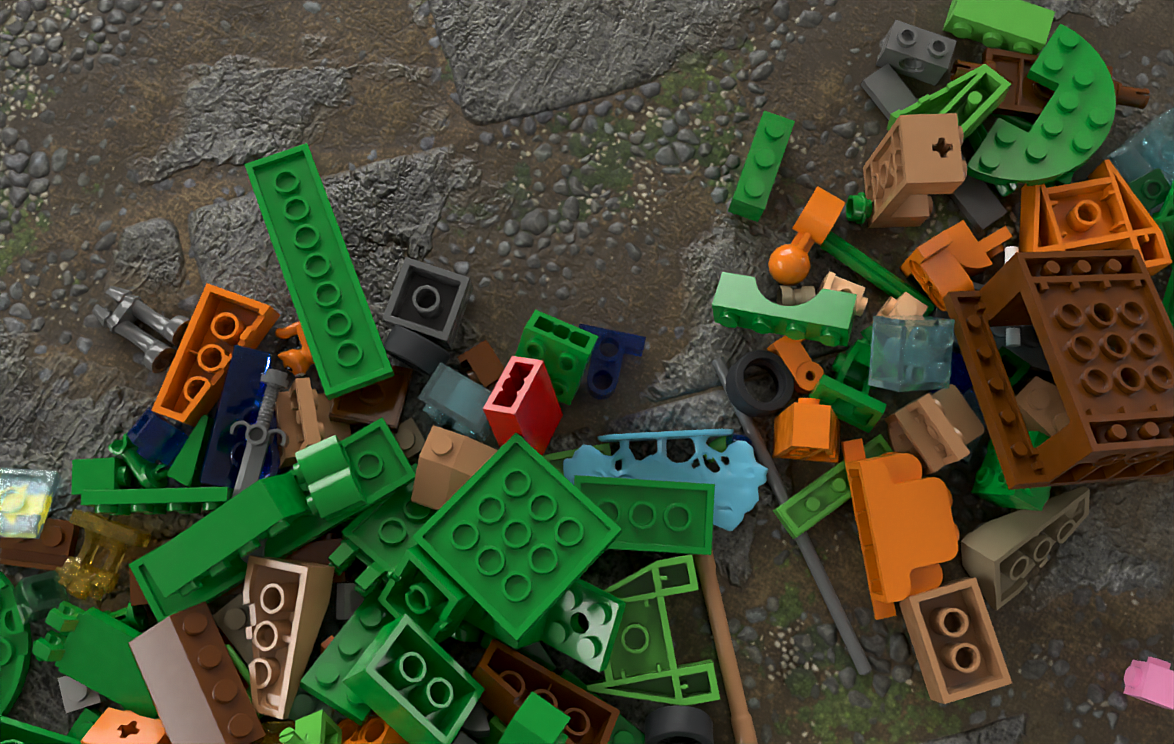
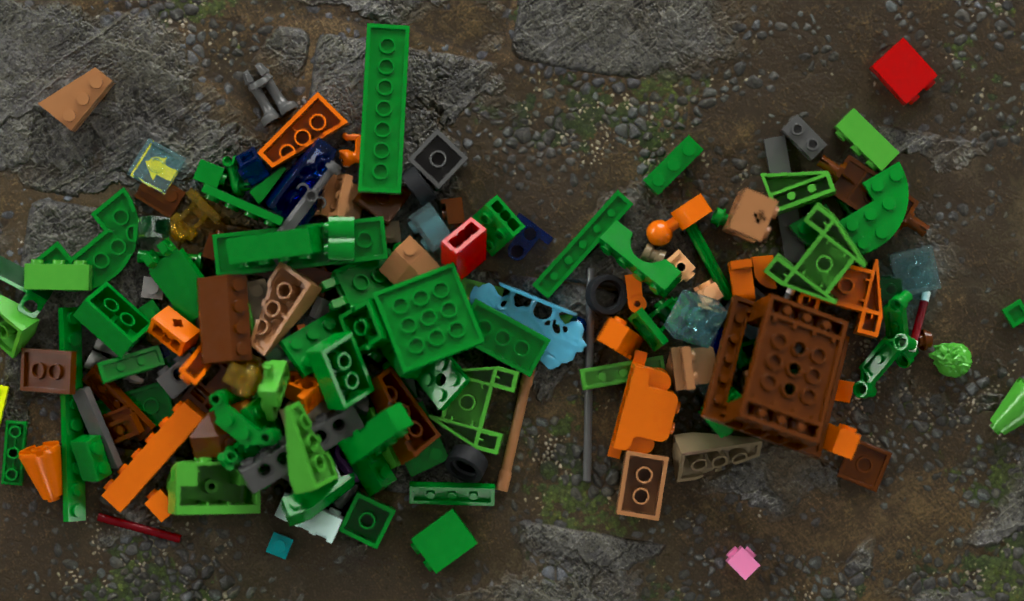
camera: 30 degrees right, 10 degrees up
none -> green plate [532,190,633,299]
none -> bright green wedge [763,202,867,304]

